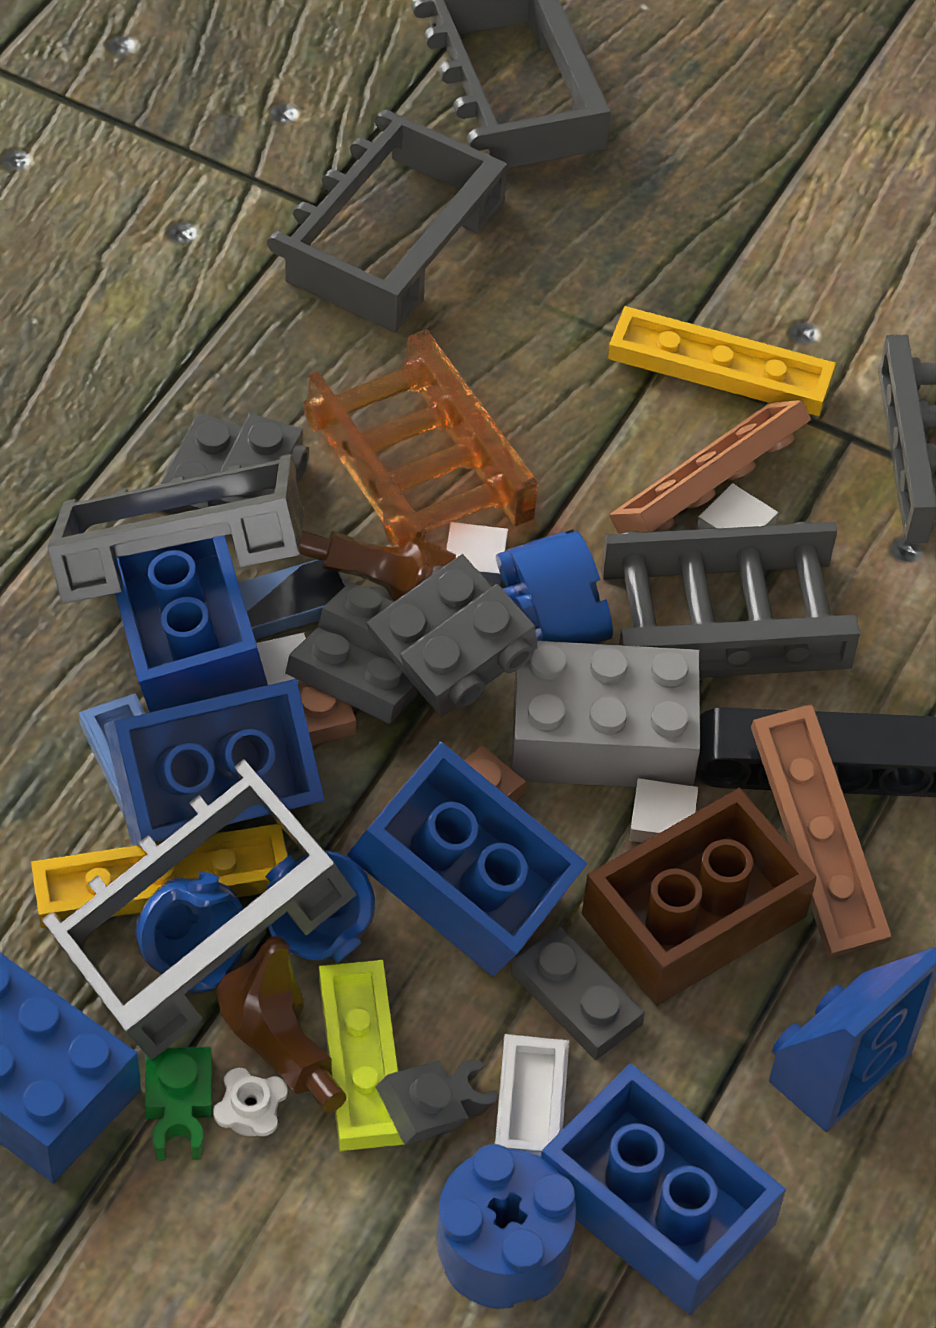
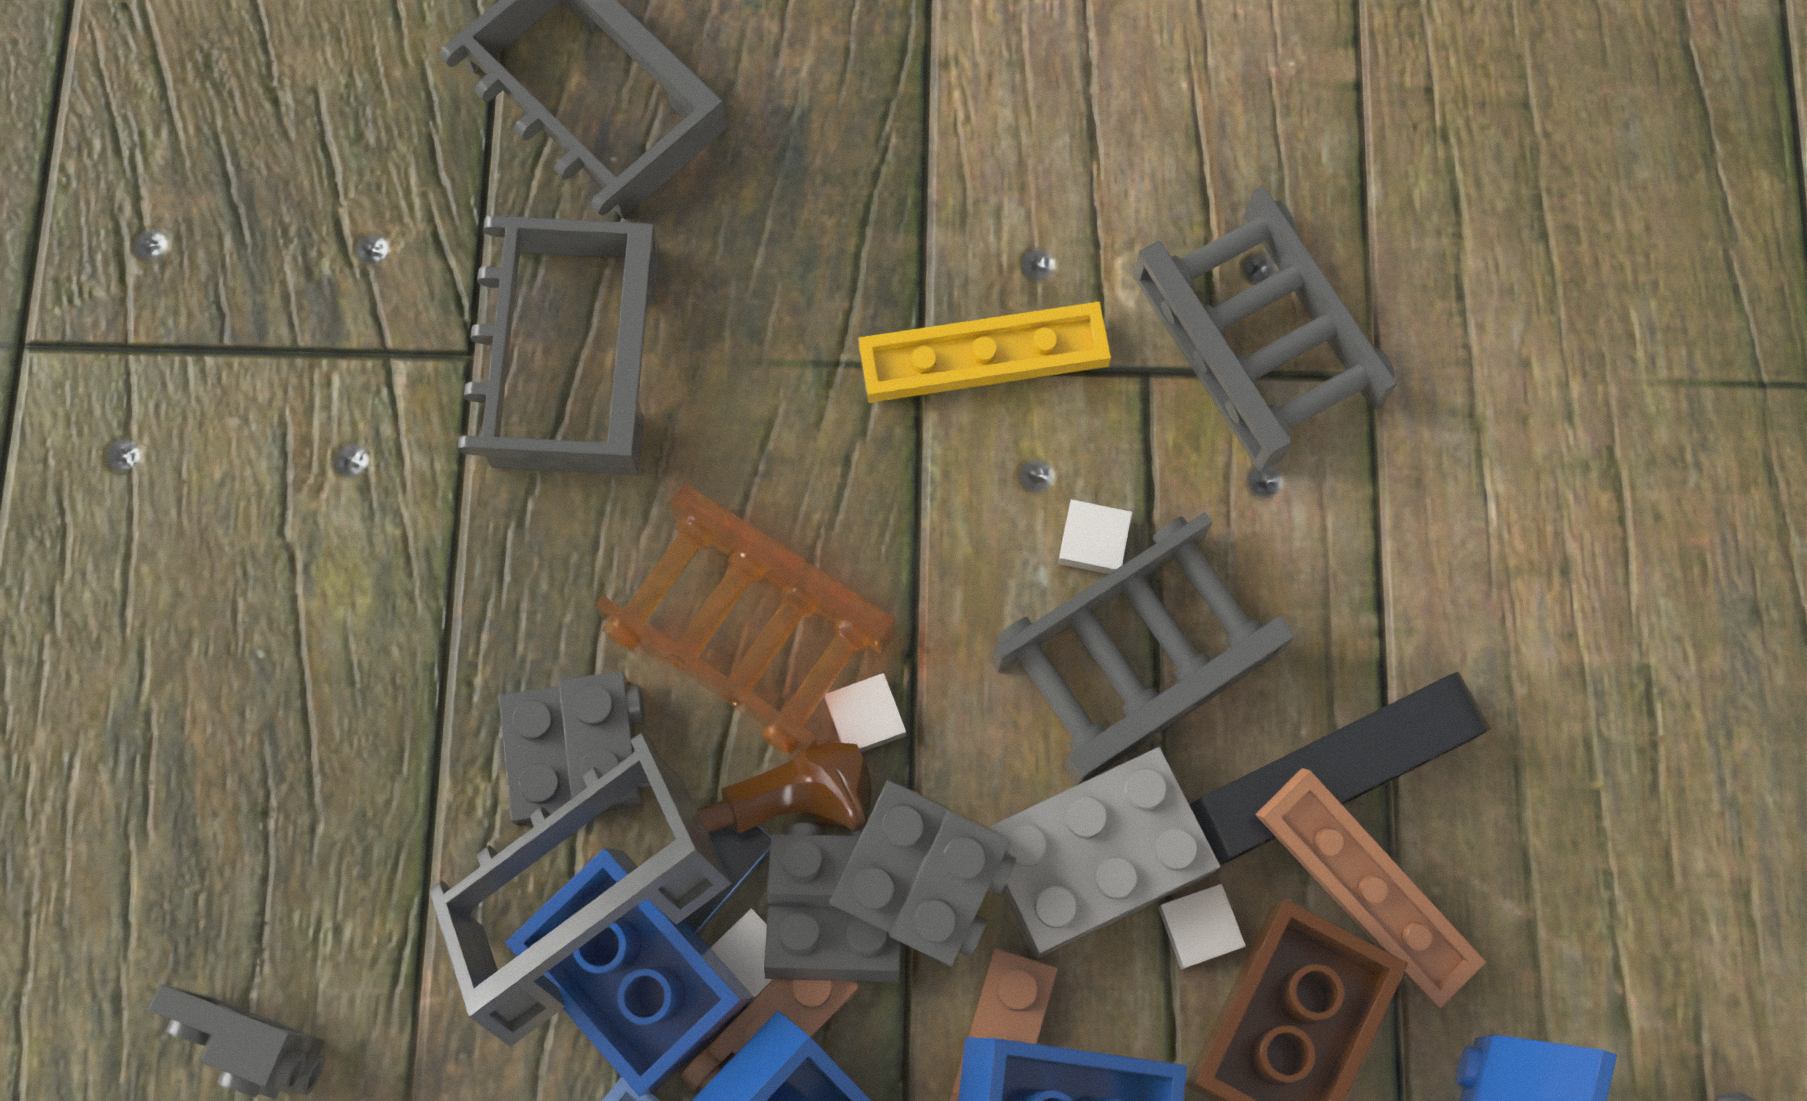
camera: 25 degrees left, 20 degrees up
blue brick [496,529,613,644] -> none
nougat plate [609,400,811,534] -> none

